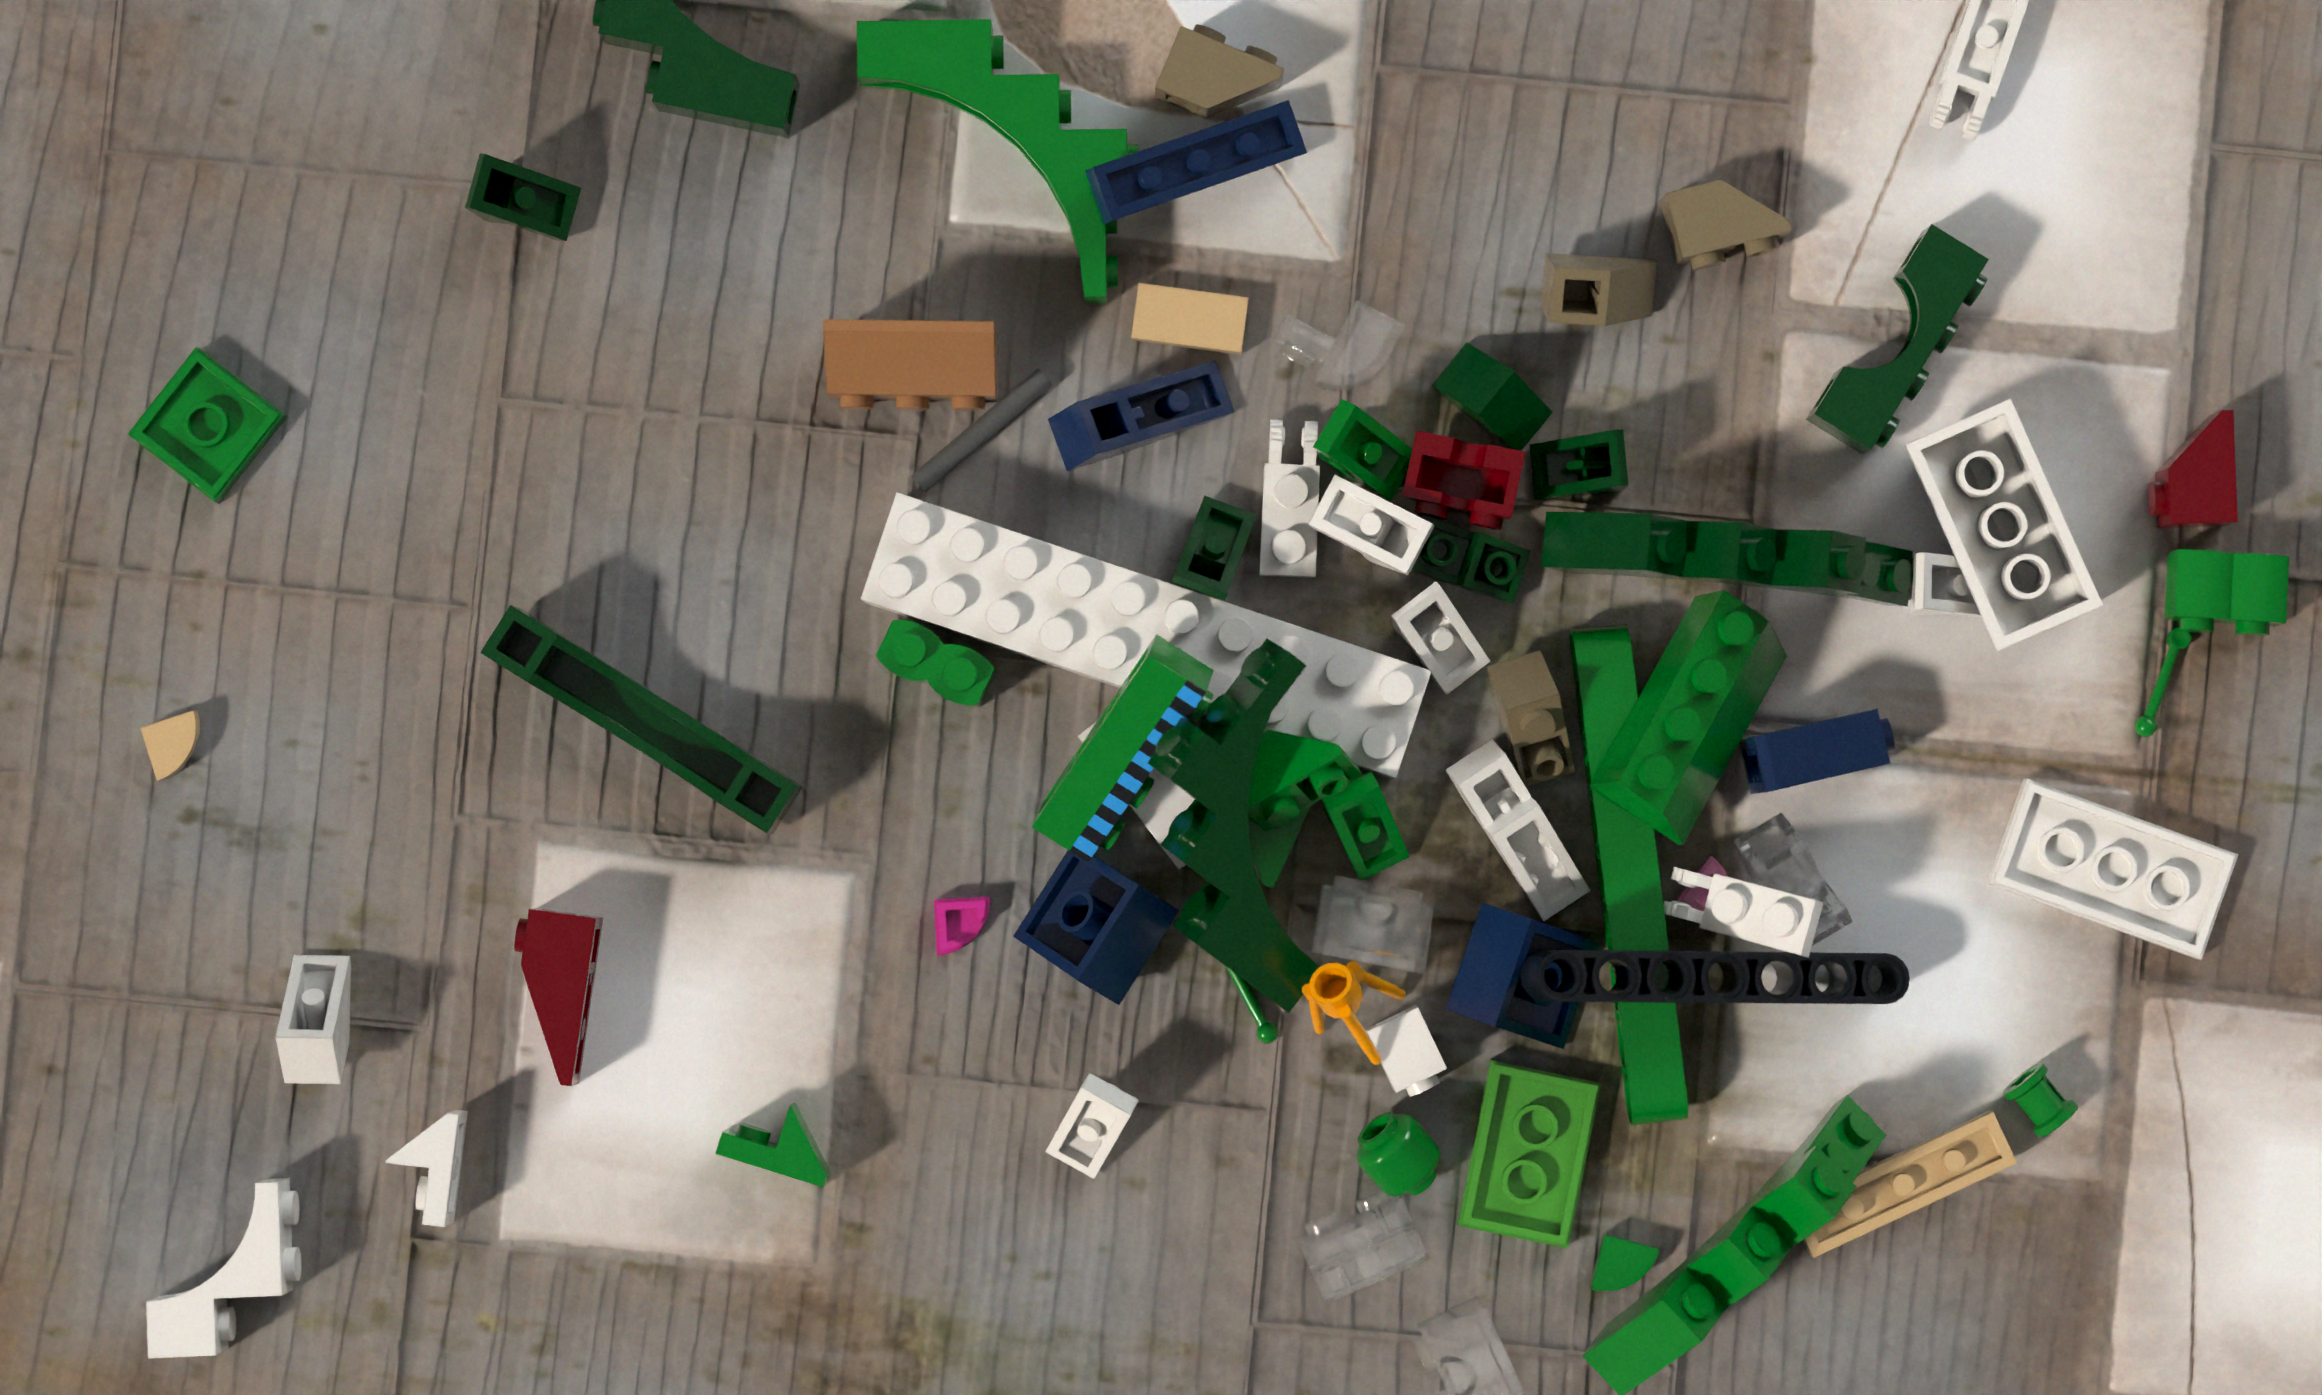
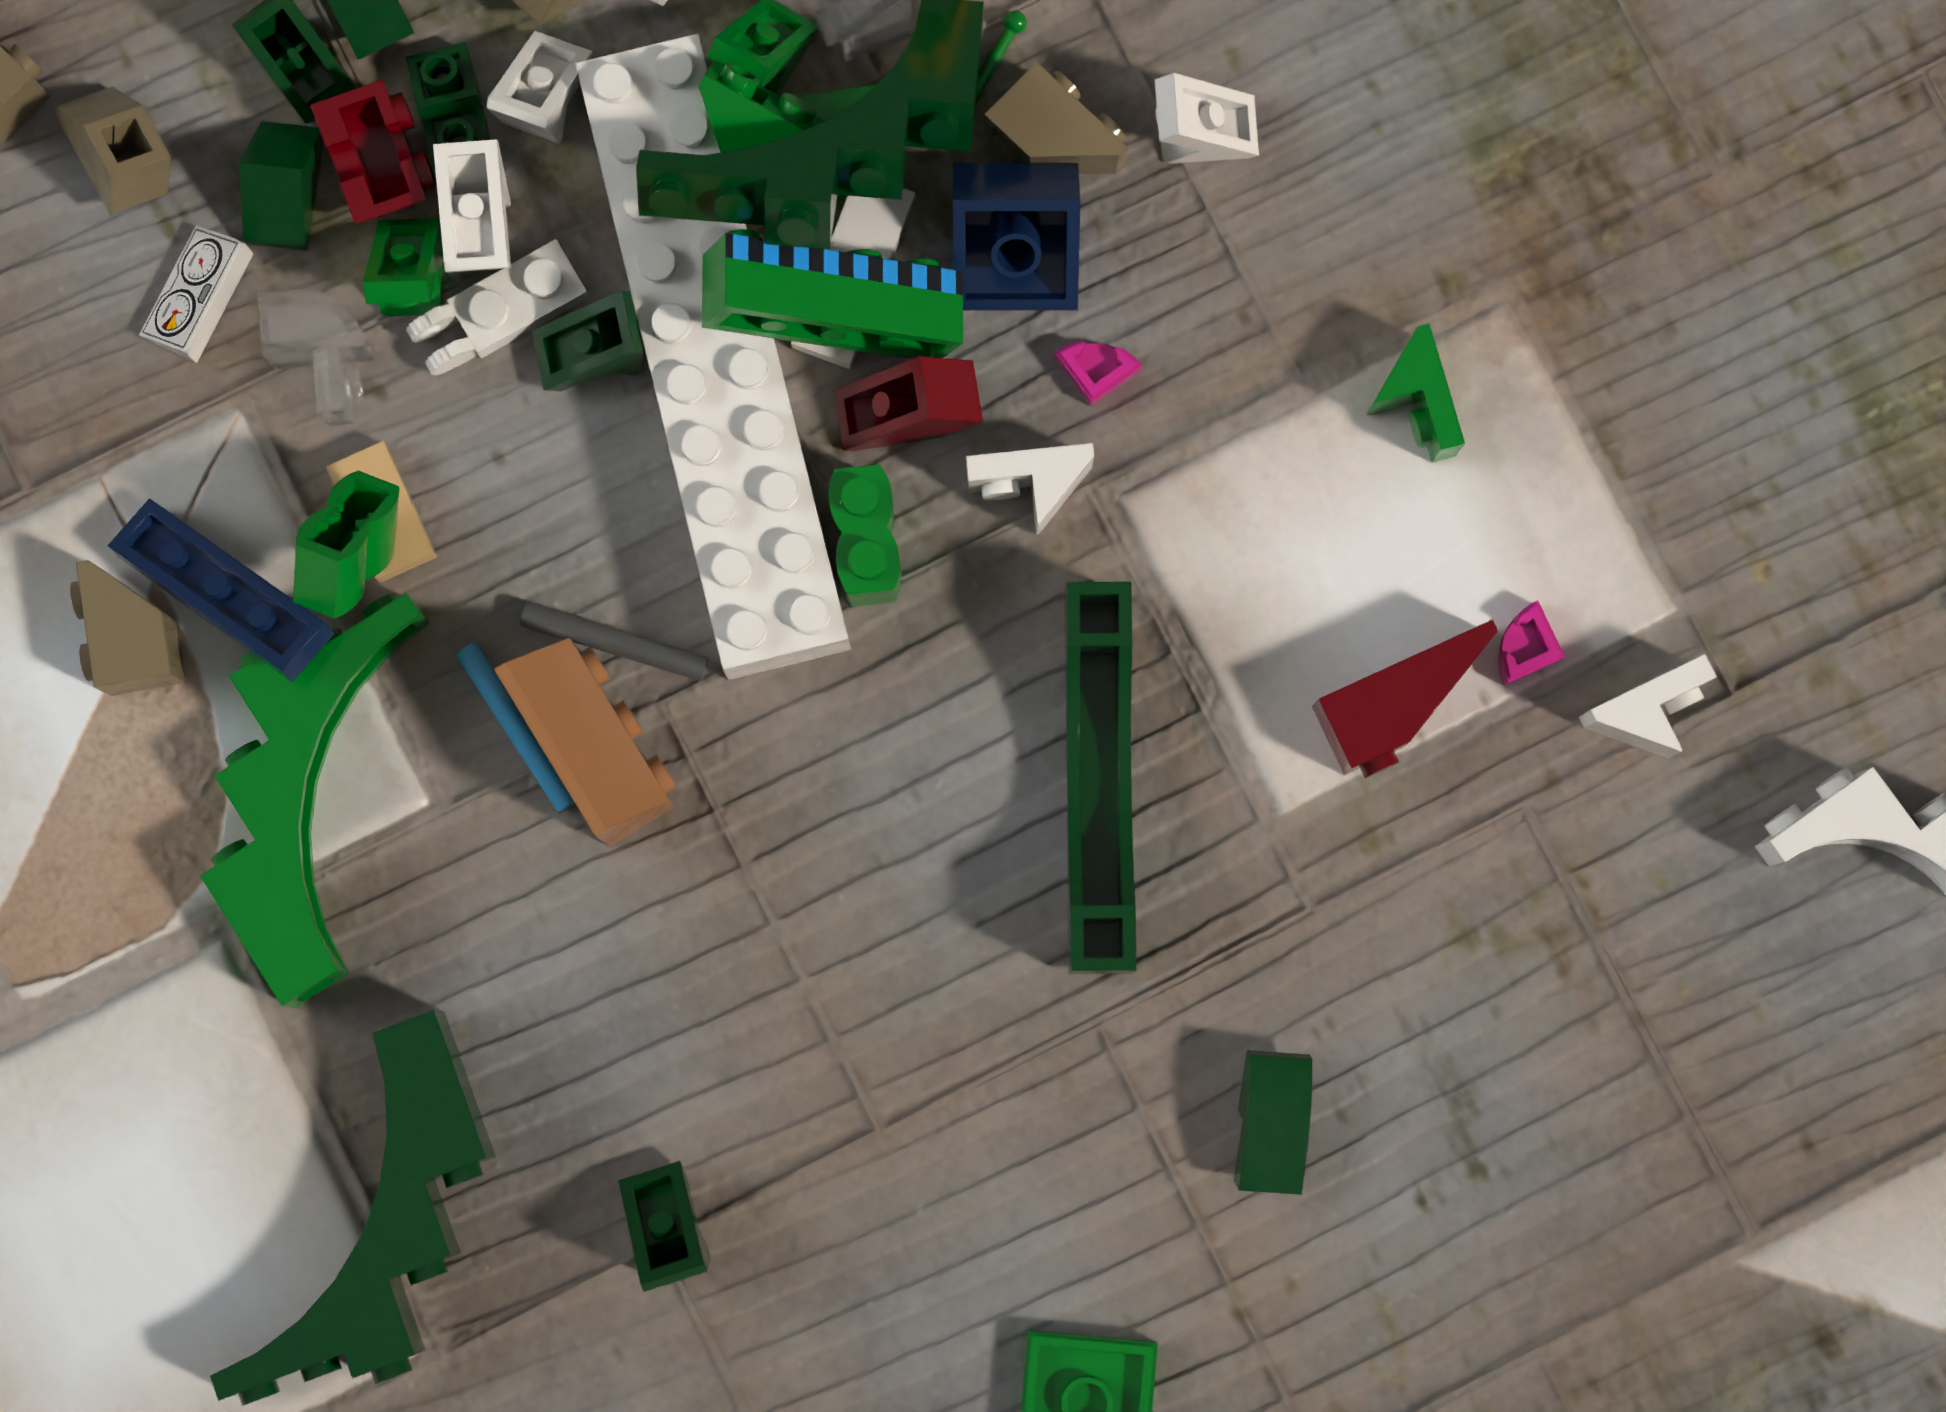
camera: 125 degrees left, 5 degrees down
tan tile [140,710,200,781] -> none
white slope [275,955,351,1084] -> none
dark blue slope [1048,360,1235,471] -> none
none -> slope [139,225,254,363]
none -> green brick [293,470,399,618]
none -> dark azure bar [456,642,576,814]
none -> dark red slope [833,356,983,451]
none -> white slope [966,443,1094,535]
none -> dark tan slope [984,62,1128,174]
none -> dark green slope [1234,1050,1312,1195]
none -> dark pink tile [1498,600,1565,686]

